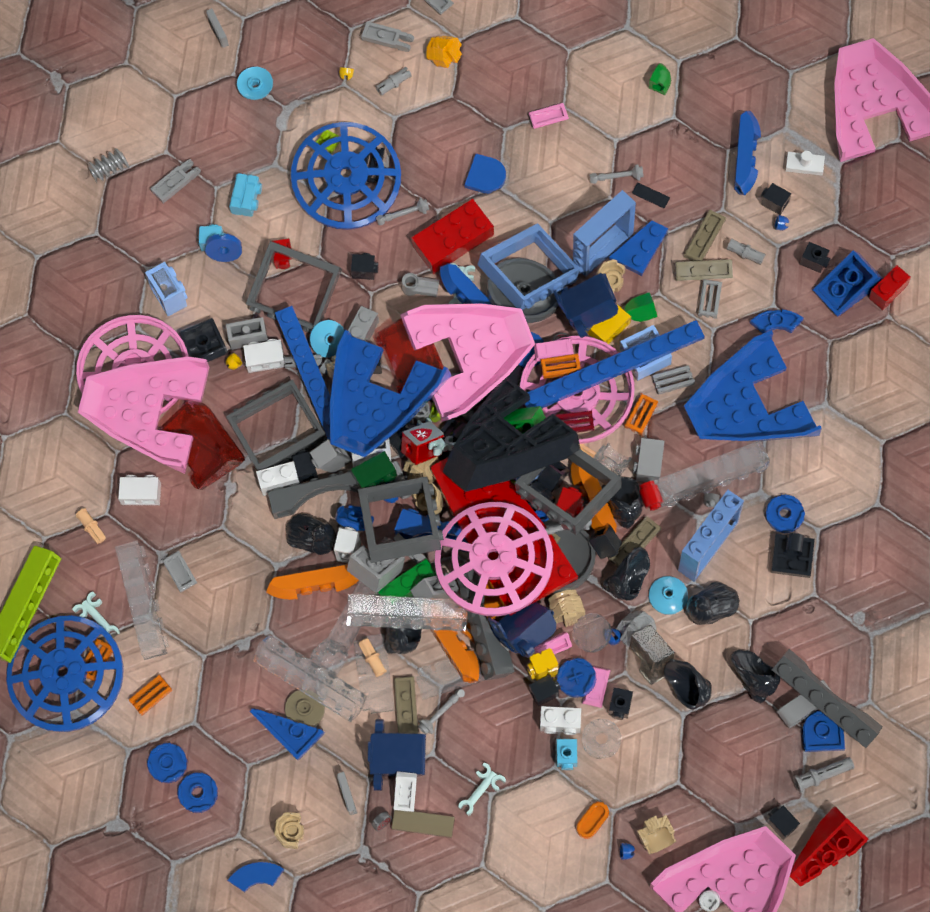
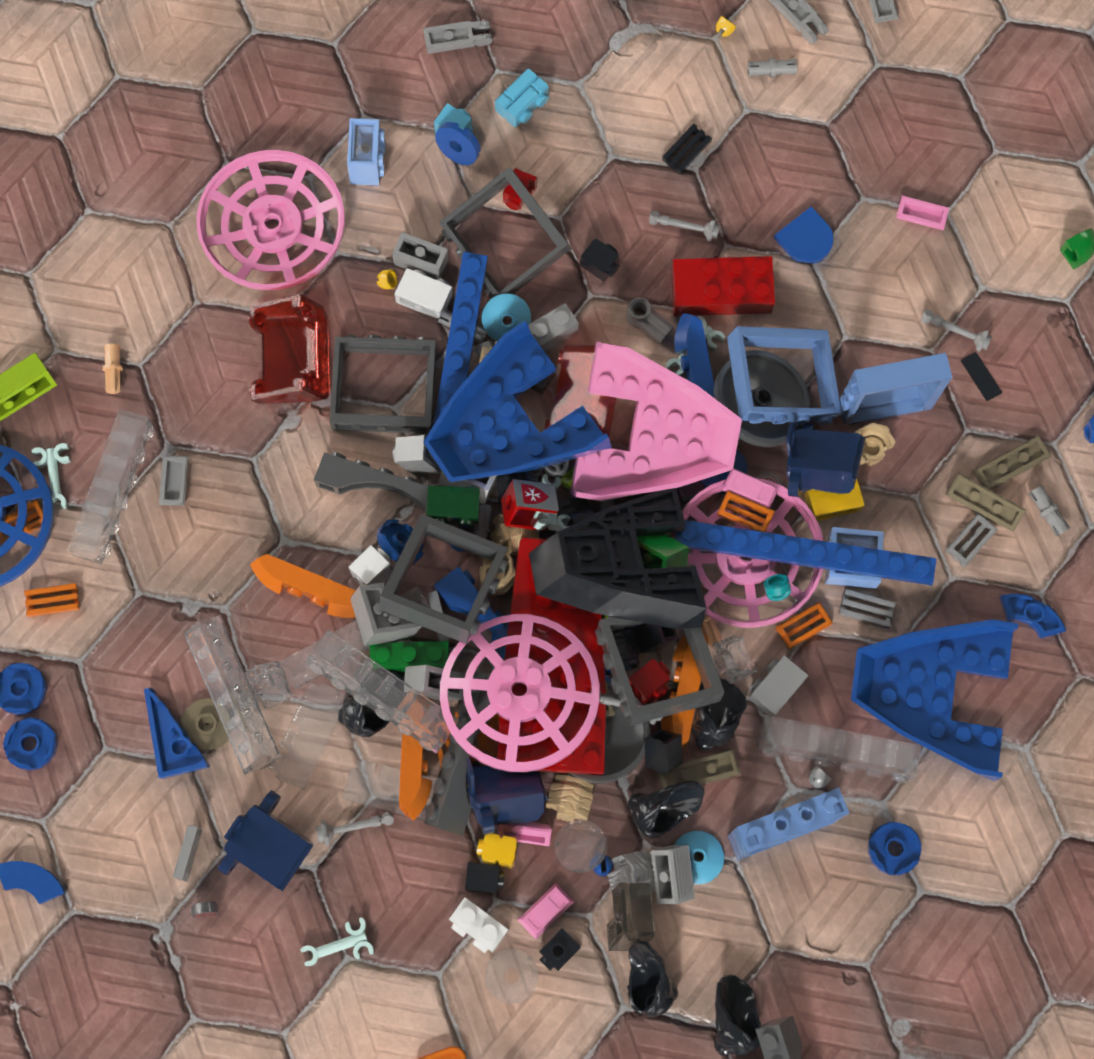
camera: 25 degrees right, 5 degrees up
bright pink piece [78,357,210,474] -> none
white brick [118,475,161,505] -> none
black brick [179,318,228,362] -> none
white brick [256,461,300,496] -> none
tan hair [274,812,304,849] -> none
black hair [286,513,337,555] -> none
blue dish [291,122,401,230] -> none
black brick [292,451,318,483] -> none
lime tile [316,130,340,154] -> none
light nougat axle [359,638,387,677] -> none
dark tan tile [392,810,455,838] -> none
dark tan tile [394,676,418,734] -> none
white tile [394,772,417,812] -> none
light orange hair [426,35,462,68] -> none
dark red tile [556,410,594,433] -> none
blue tile [557,658,597,698] -> none
medium azure brick [557,739,577,770] -> none
blue wing [609,221,668,276] -> none
green brick [625,293,658,322] -> none
red brick [639,481,663,511] -> none
black hair [686,582,740,625] -> none
black plate [771,533,815,578] -> none
none -> light grey brick [650,845,695,904]
none -> teal tile [763,574,791,601]

